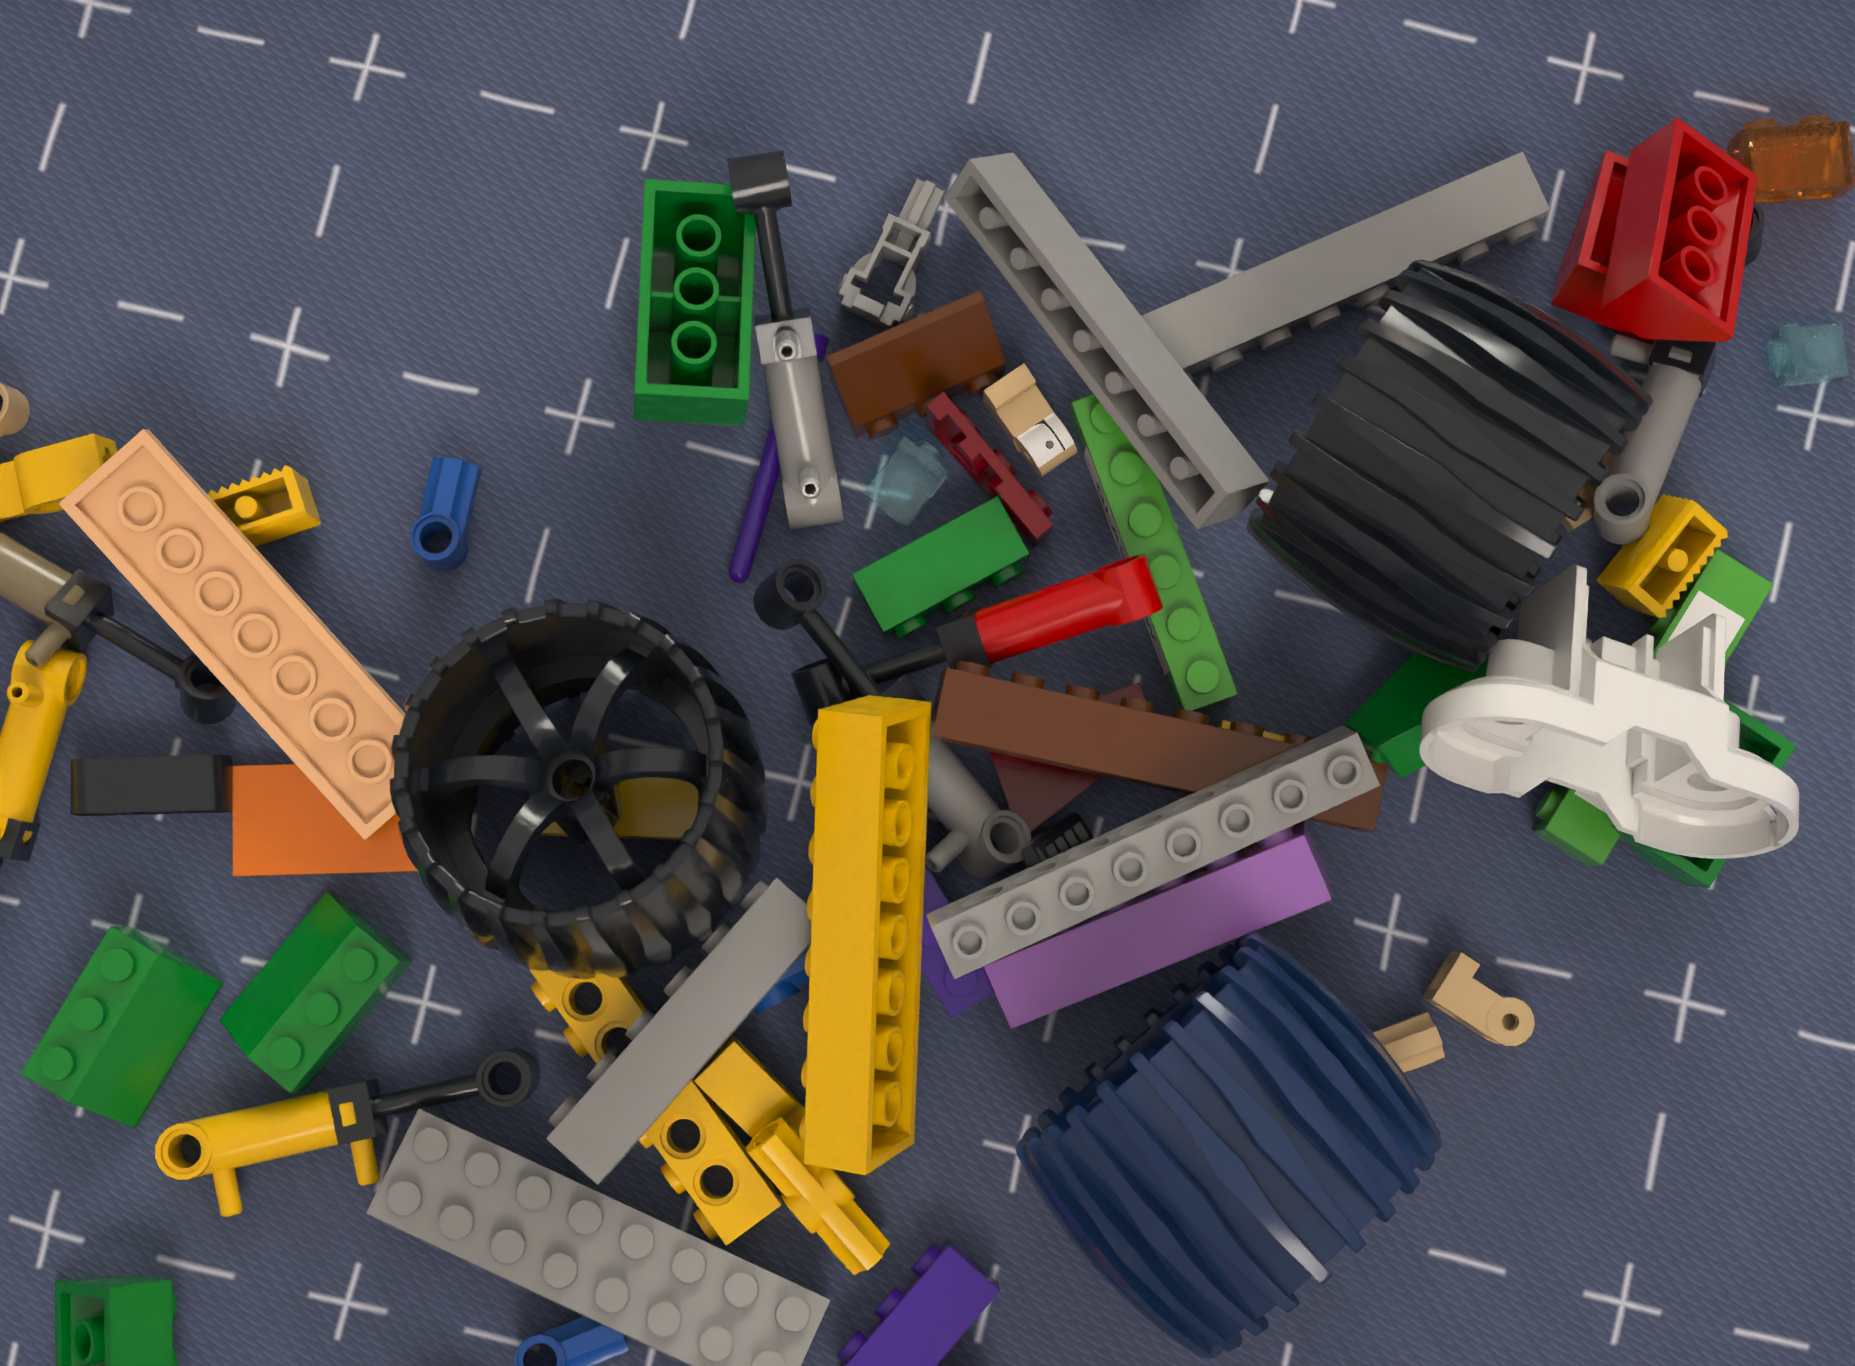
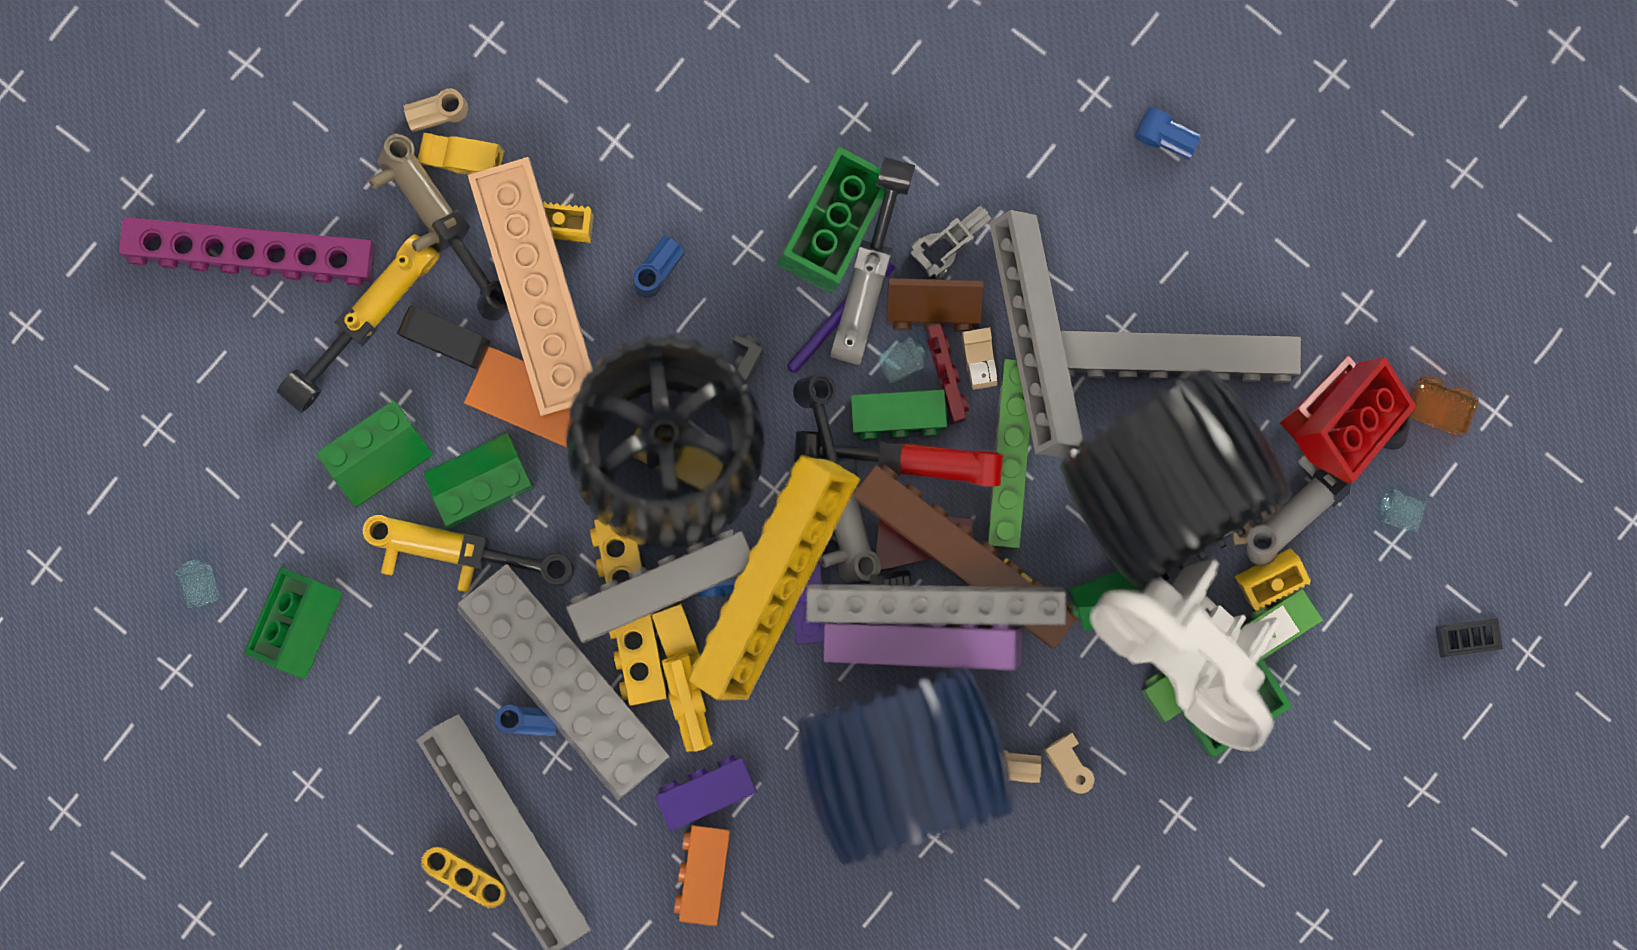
camera: 20 degrees right, 0 degrees up
none -> dark grey bracket [733,334,764,385]

